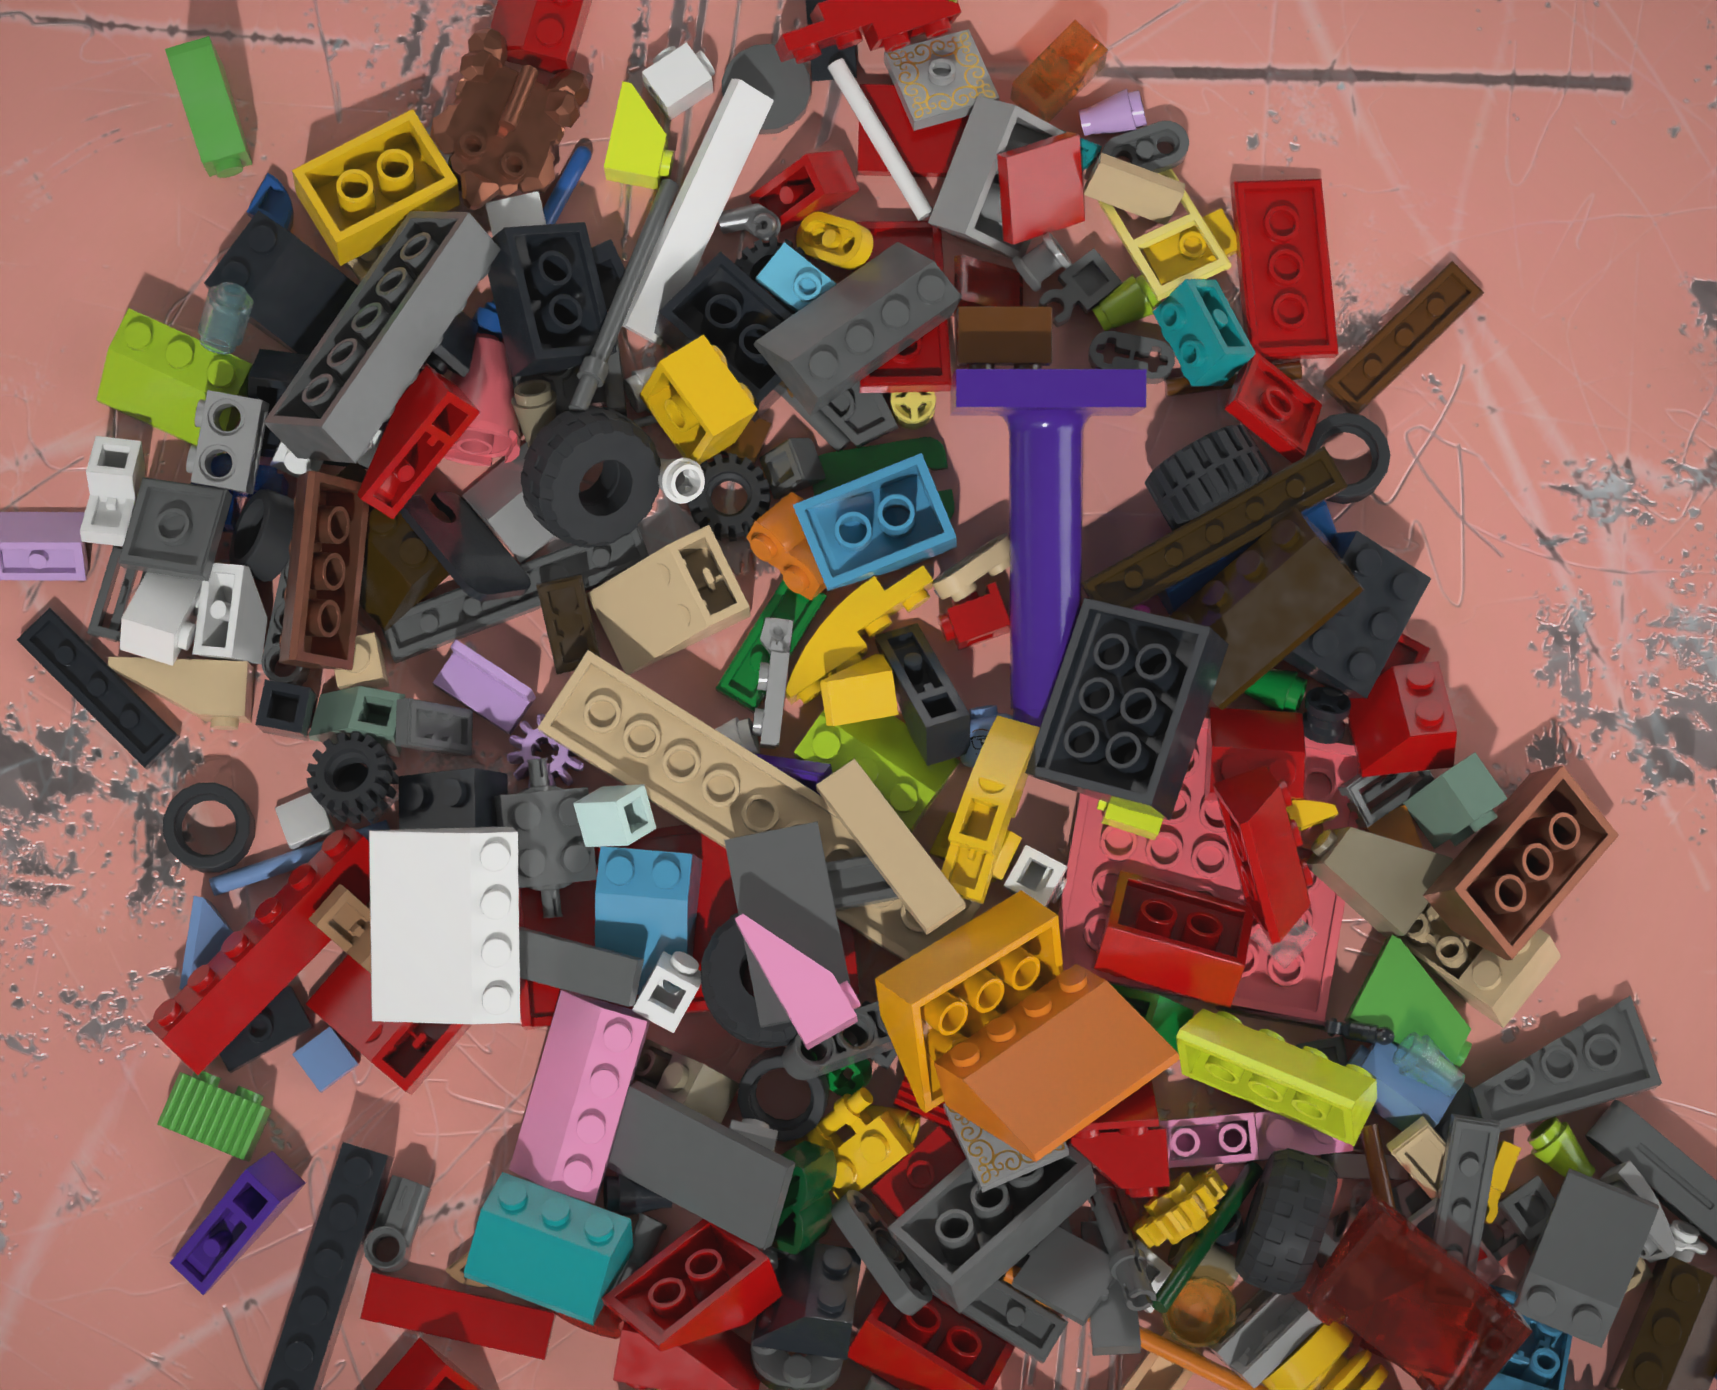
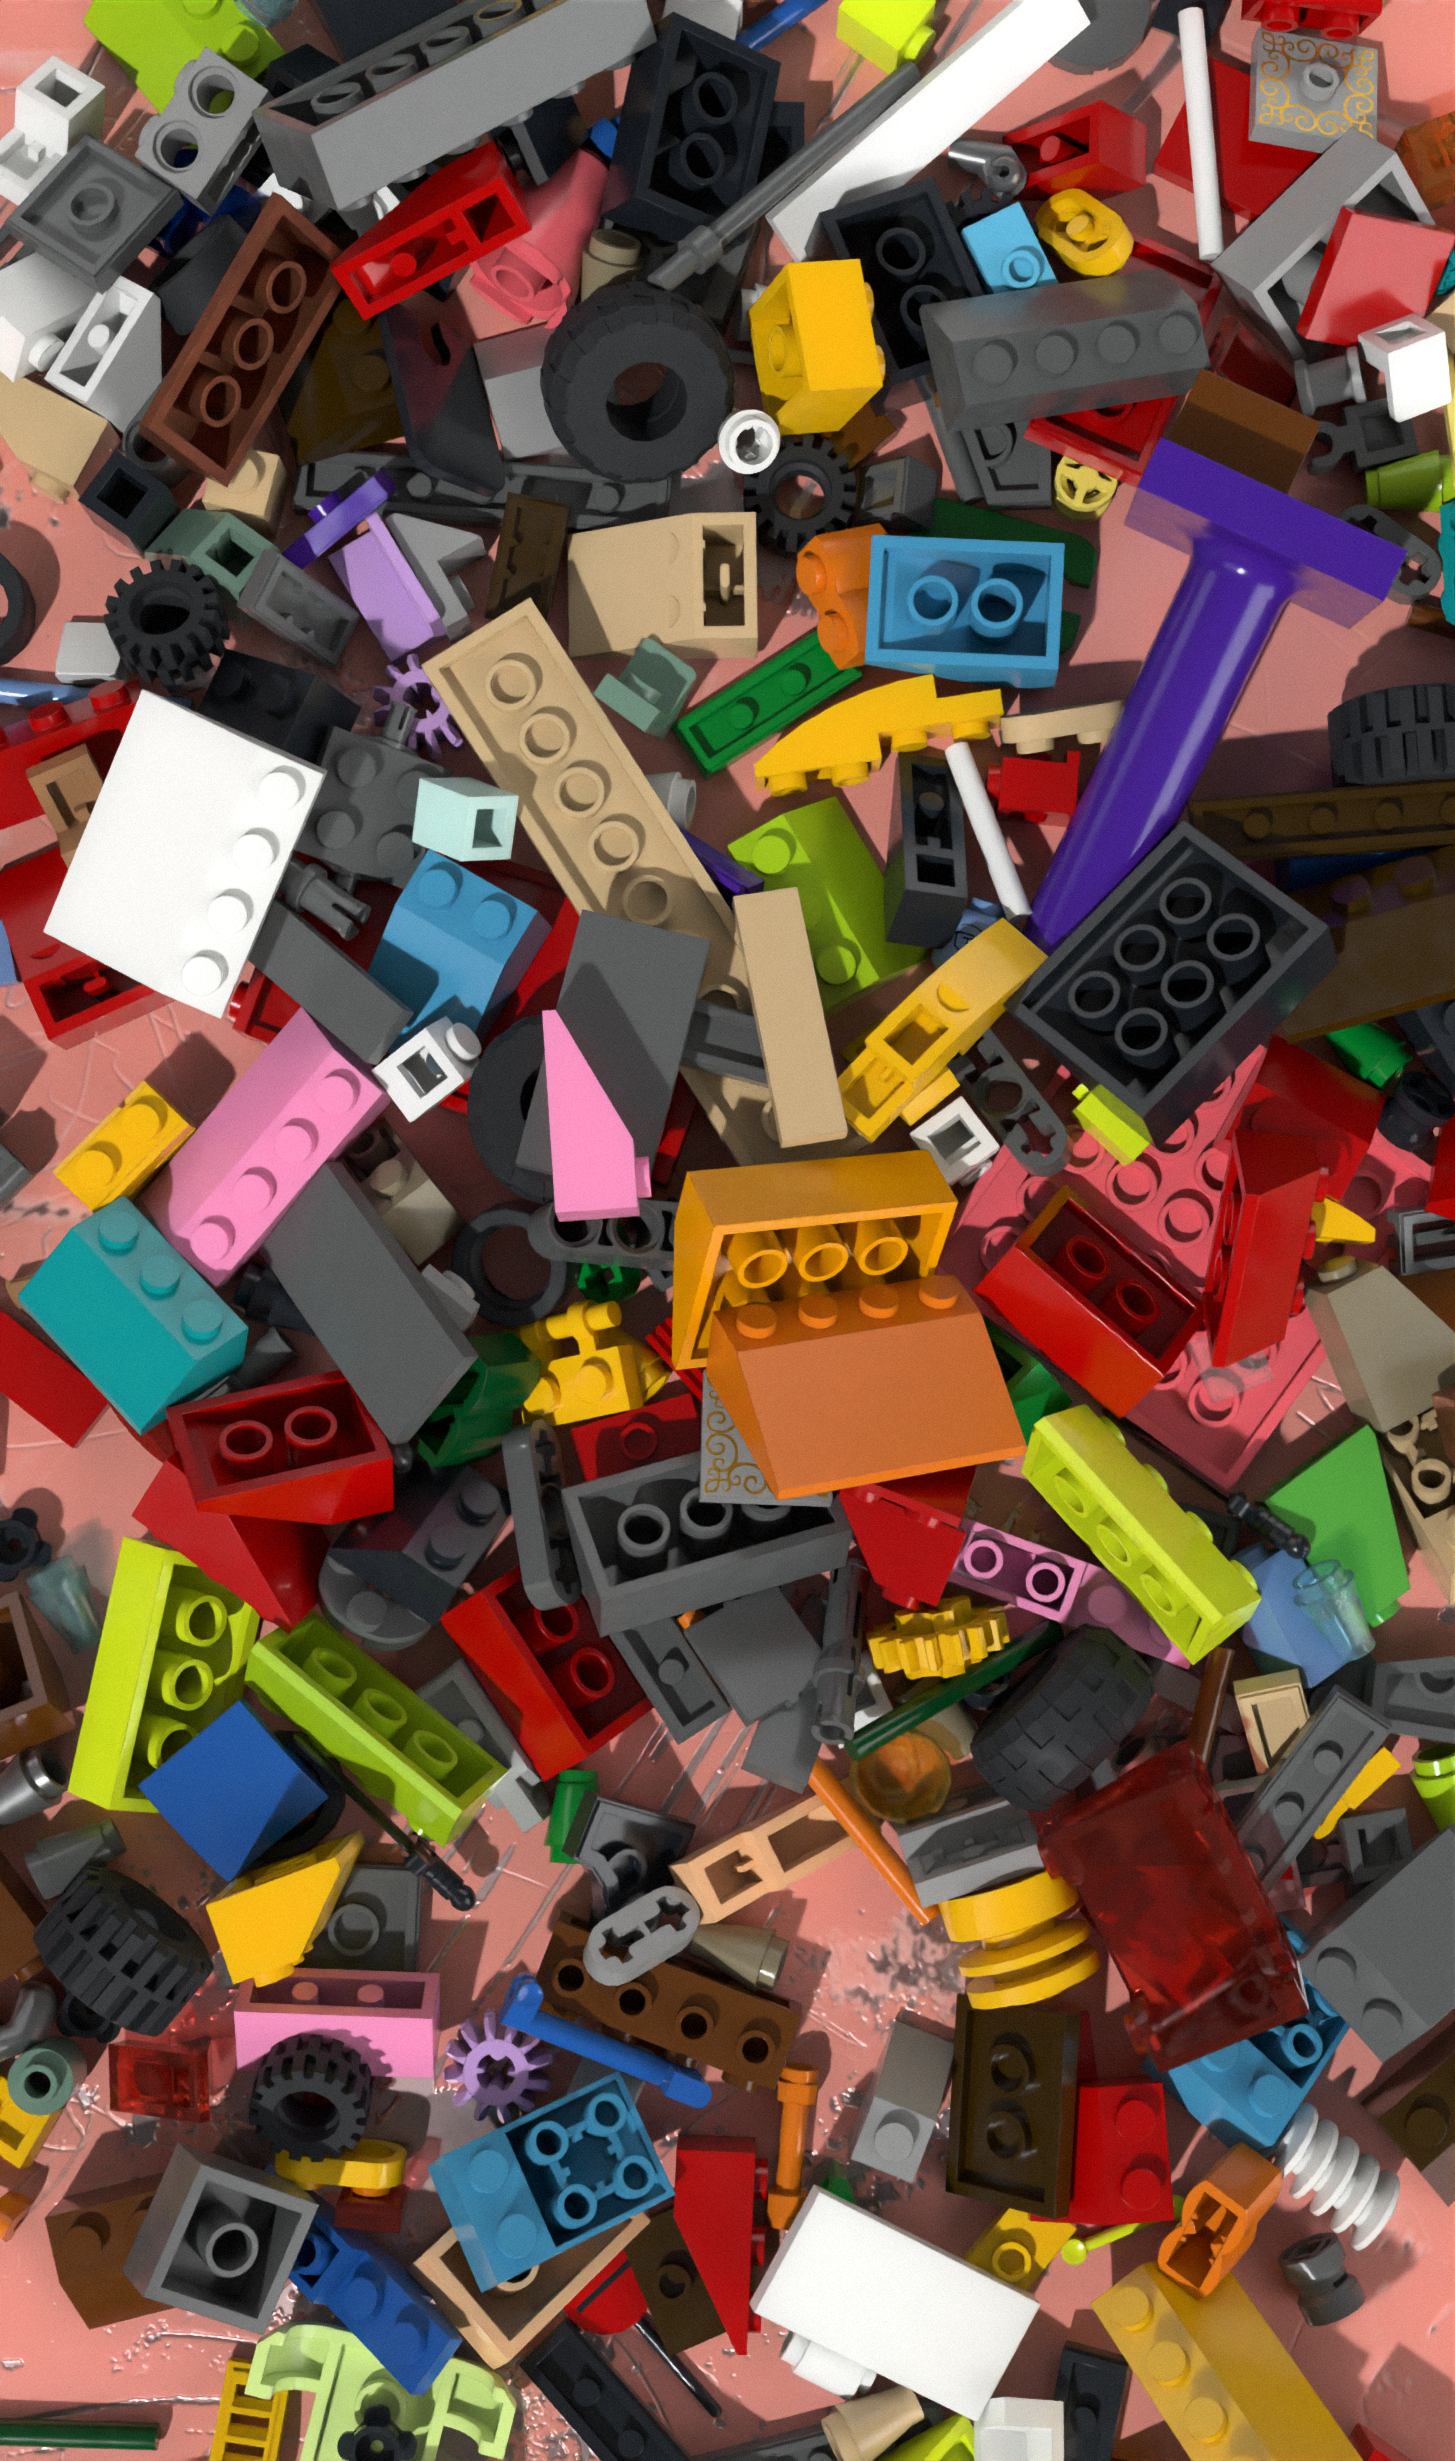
camera: 30 degrees right, 5 degrees up
light grey hinge [752,618,793,750] -> none
yellow slope [820,654,899,726] -> none
none -> yellow brick [52,1080,198,1213]
none -> dark grey pin [277,855,371,941]
none -> dark purple plate [281,467,396,570]
none -> light grey slope [385,513,486,644]
none -> sand green slope [593,638,697,740]
none -> white bar [944,742,1032,924]
none -> dark grey beam [946,1028,1073,1177]
none -> white panel [1358,313,1452,422]

